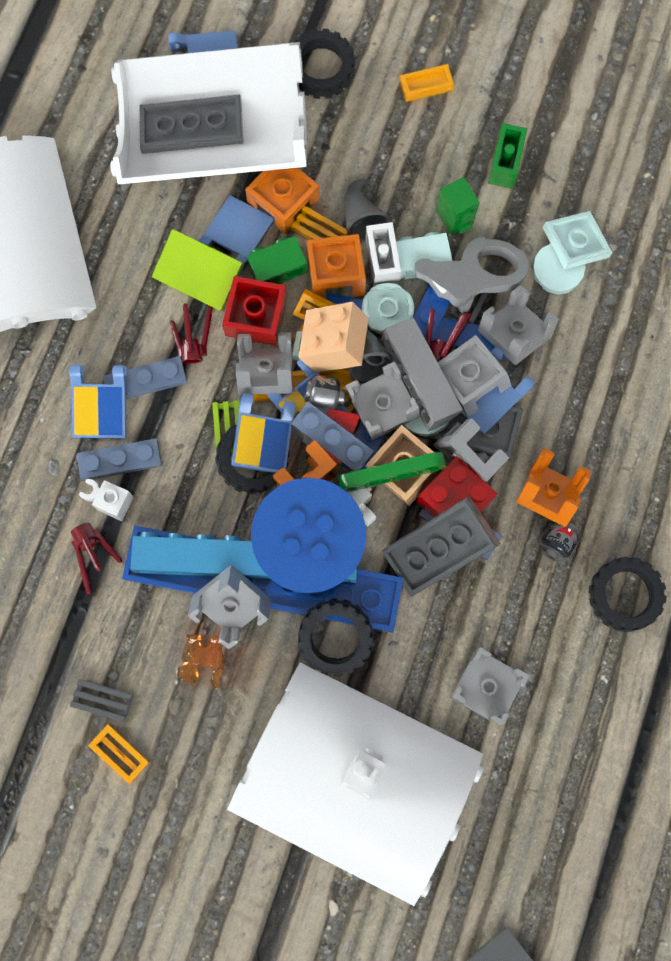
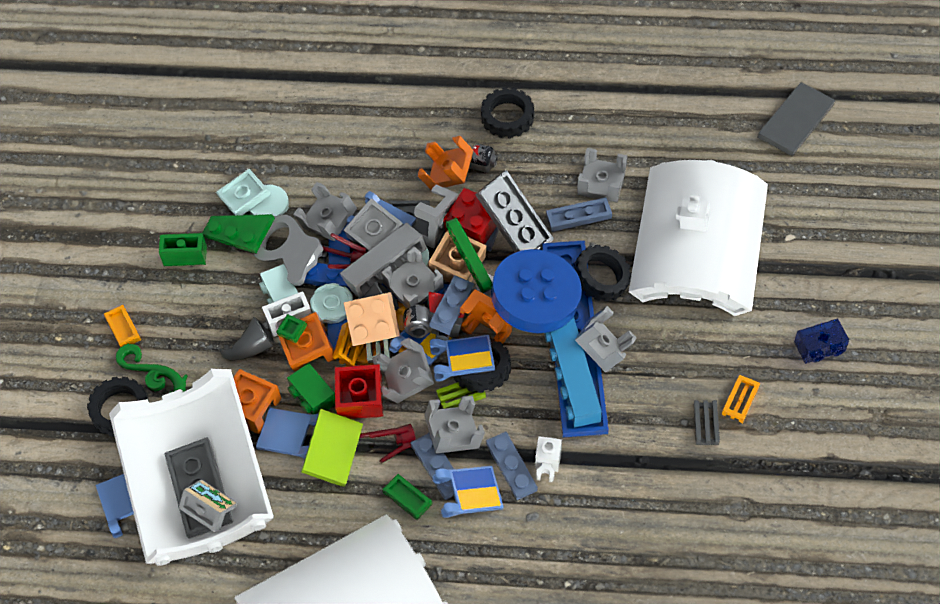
camera: 100 degrees left, 20 degrees down
dark red plant [70,523,122,595] -> none
clear orange animal [176,635,224,688] -> none
light orange tile [291,205,348,240] -> none
green brick [436,177,480,236] -> none
none -> green plant [116,344,188,393]
none -> panel [179,480,237,532]
none -> green wing [202,214,275,254]
none -> green tile [276,314,307,343]
none -> green tile [382,474,433,520]
none -> light grey panel [424,396,485,454]
none -> sand blue plate [546,197,612,232]
none -> clear blue brick [794,318,849,364]

